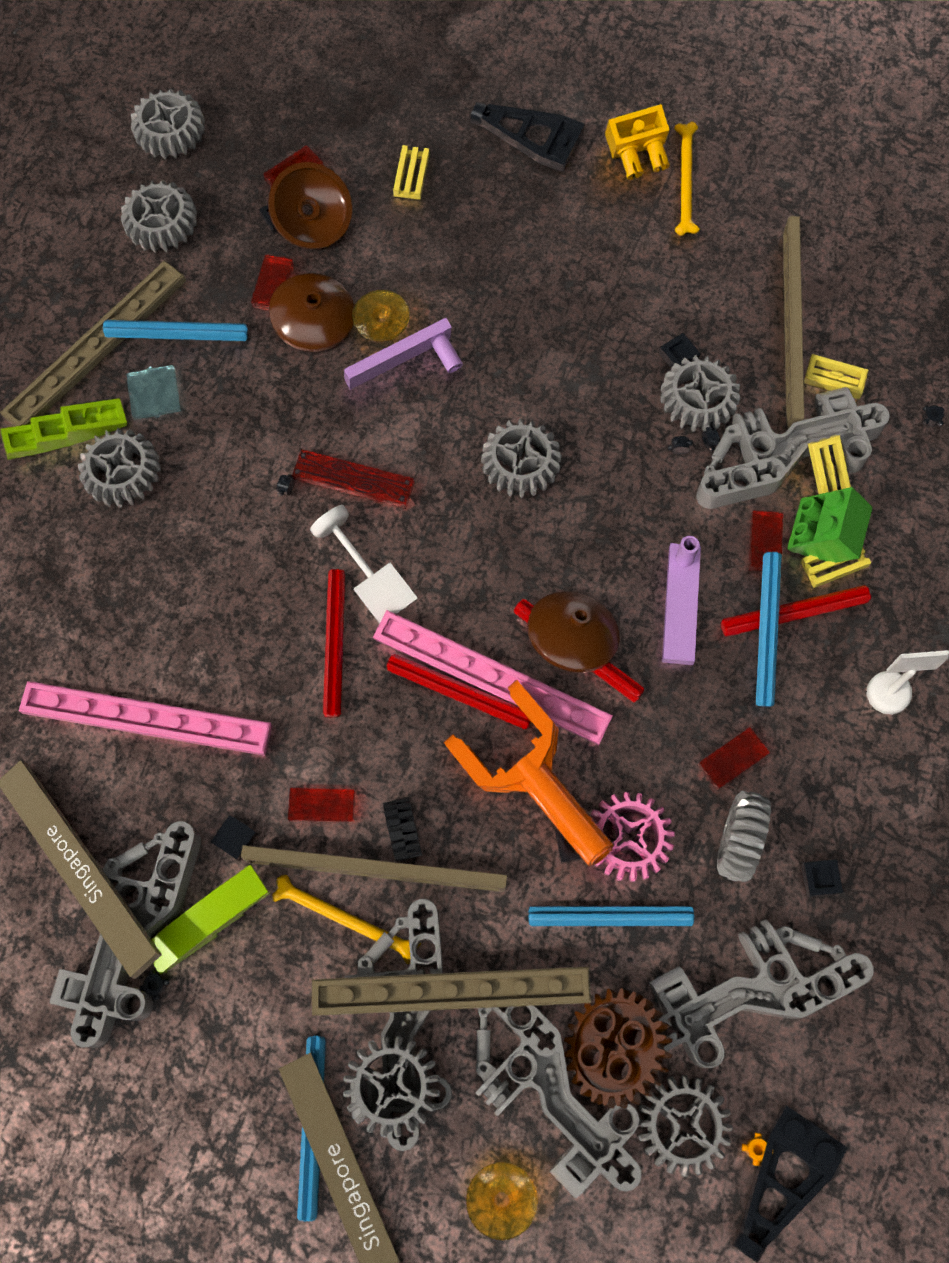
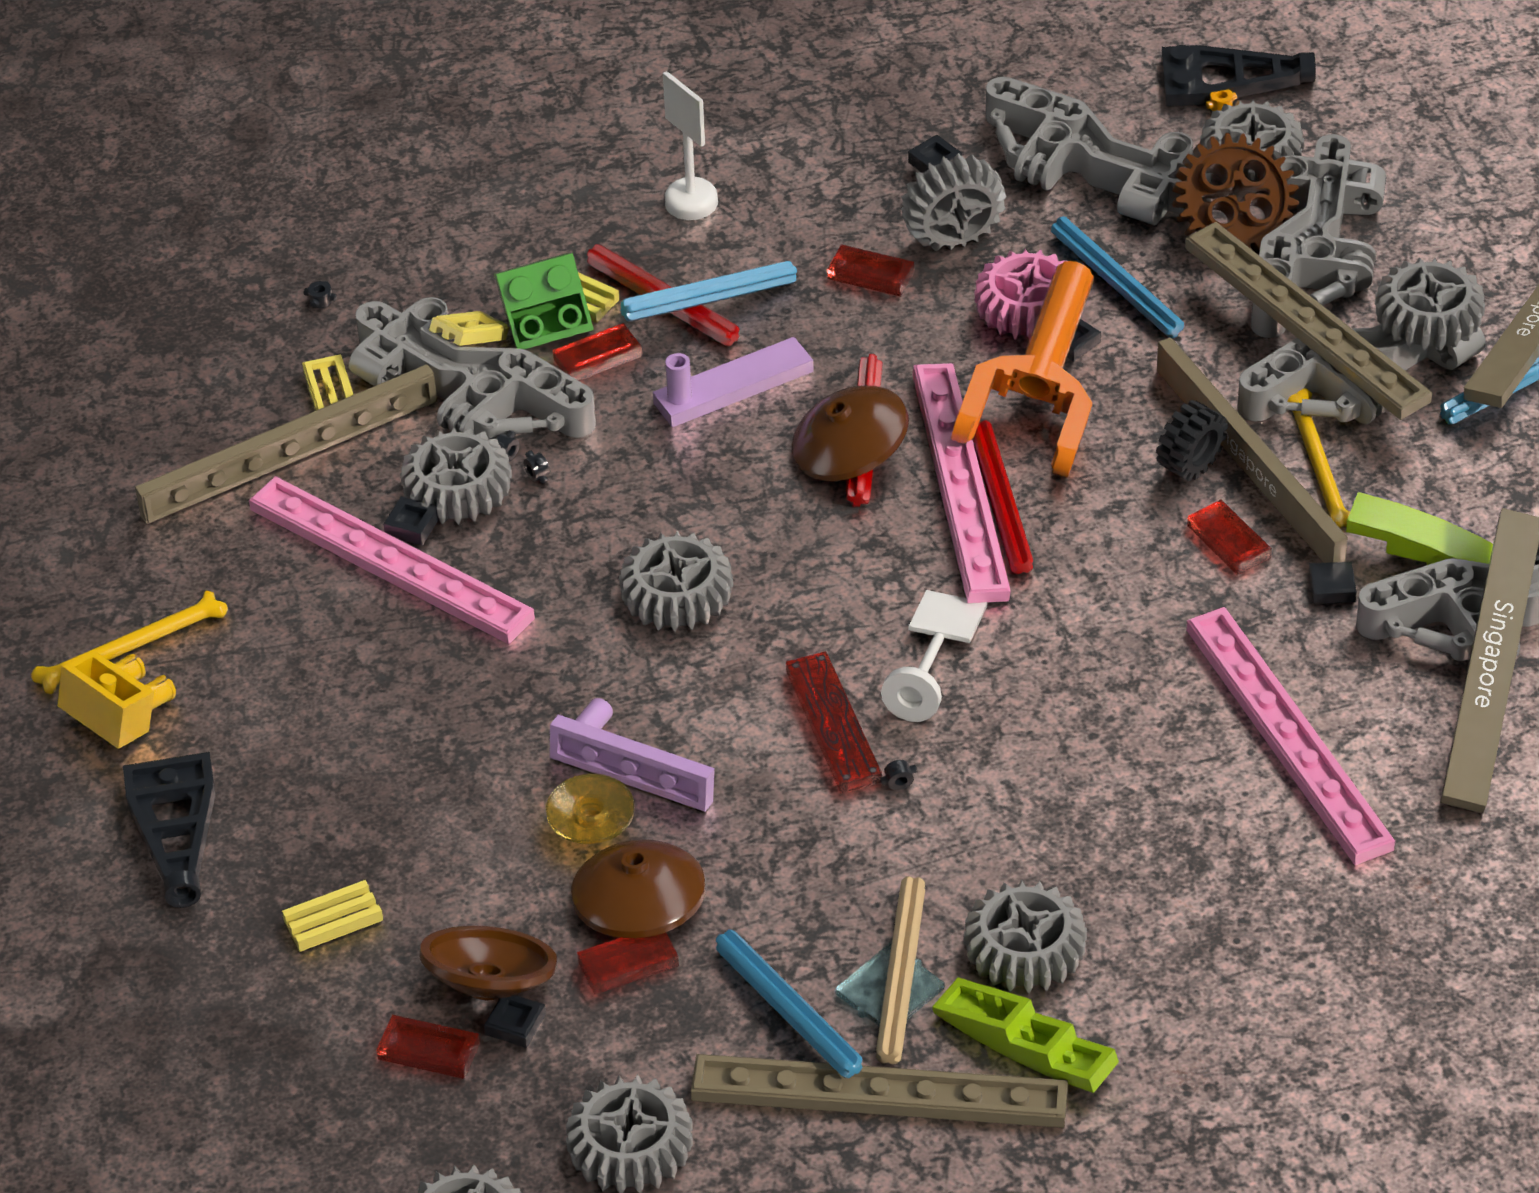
camera: 125 degrees left, 25 degrees down
red axle [323,569,345,718] -> none
clear yellow dish [466,1162,538,1240] -> none
none -> bright pink tile [249,476,535,644]
none -> tan axle [876,876,925,1065]

